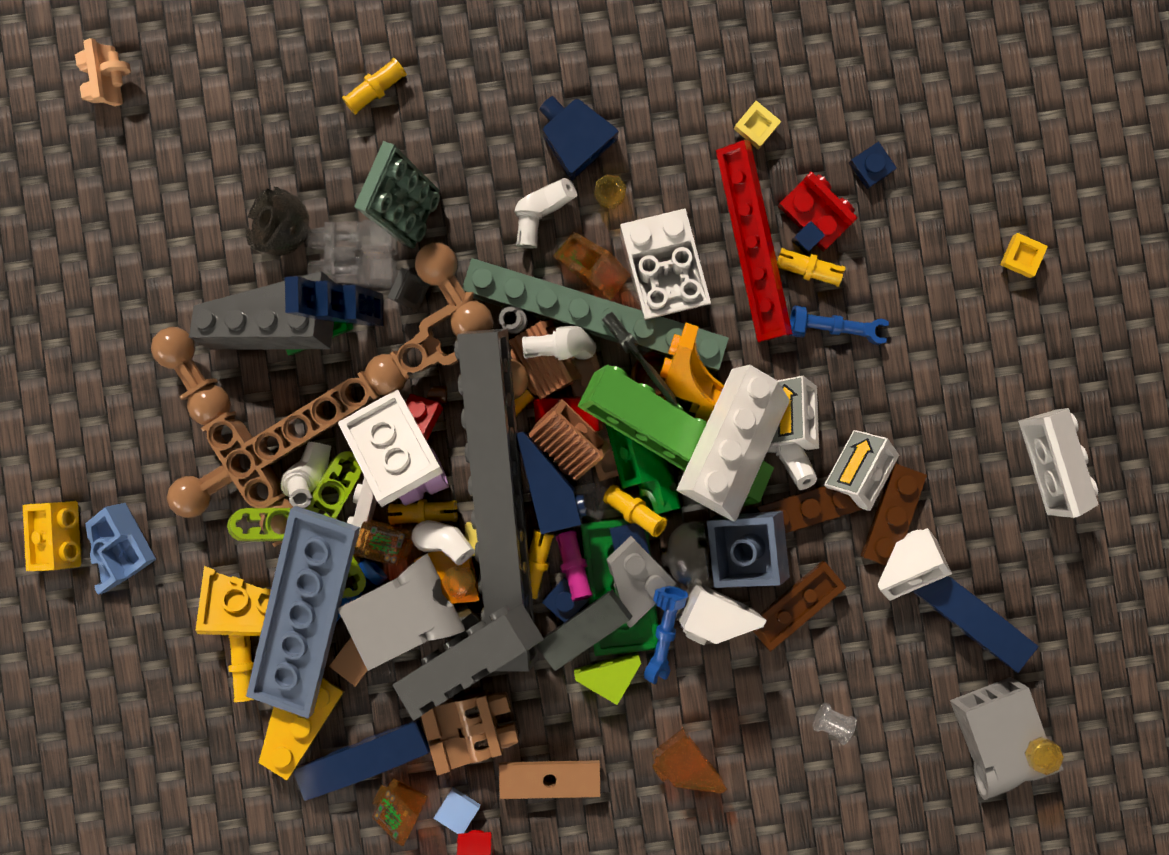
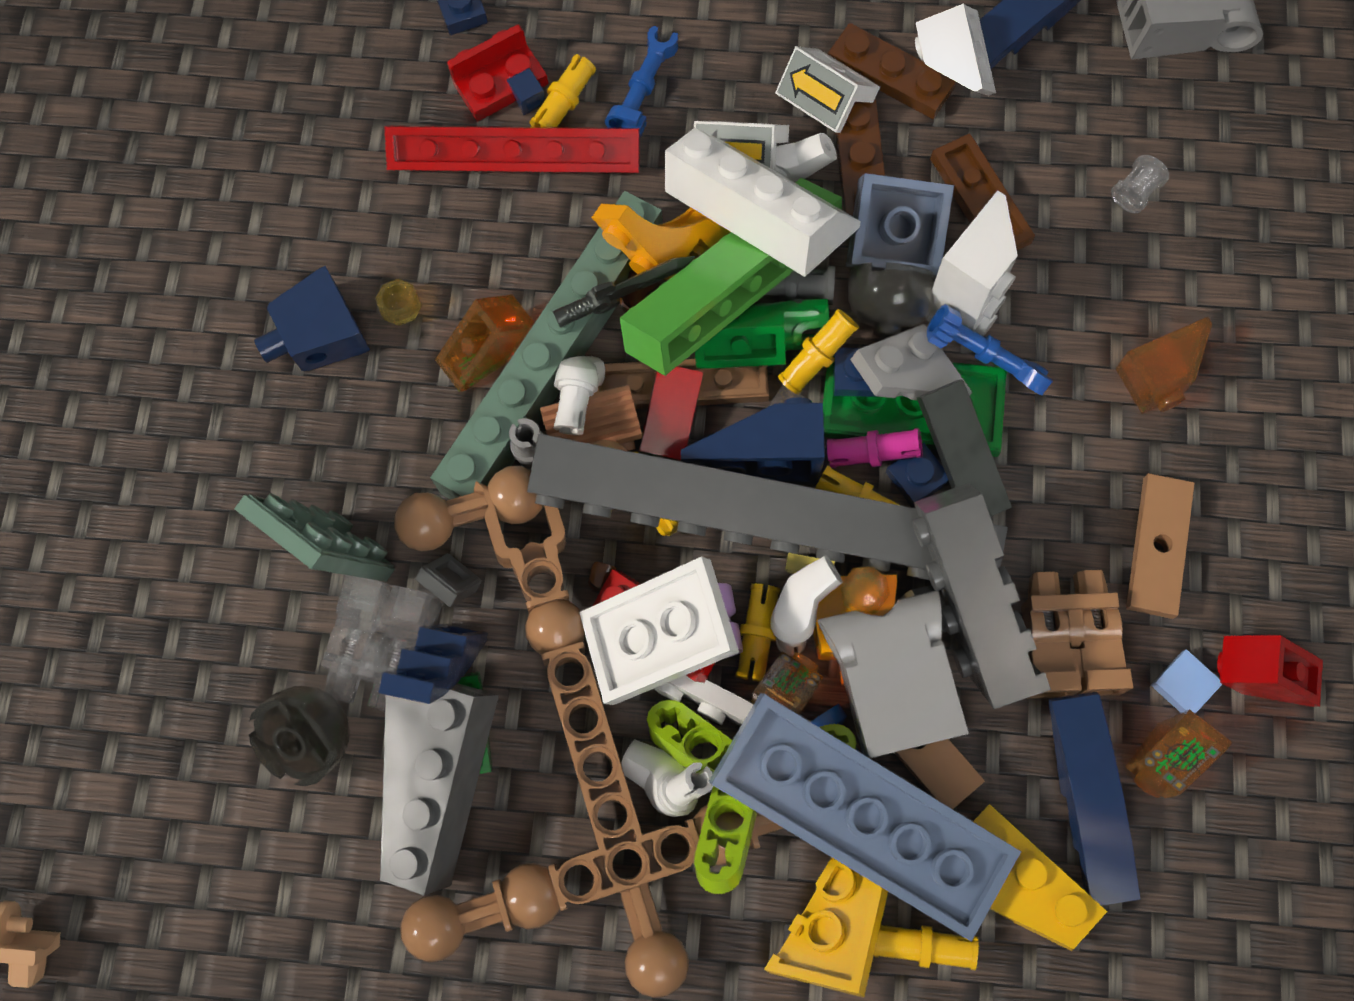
camera: 70 degrees left, 15 degrees down
yellow pin [342,58,407,115] -> none
white arm [514,178,577,249] -> none
nougat brick [529,399,610,480] -> none
lime slope [574,652,641,705] -> none
white slope [620,208,711,320] -> none
light yellow plate [734,101,781,150] -> none

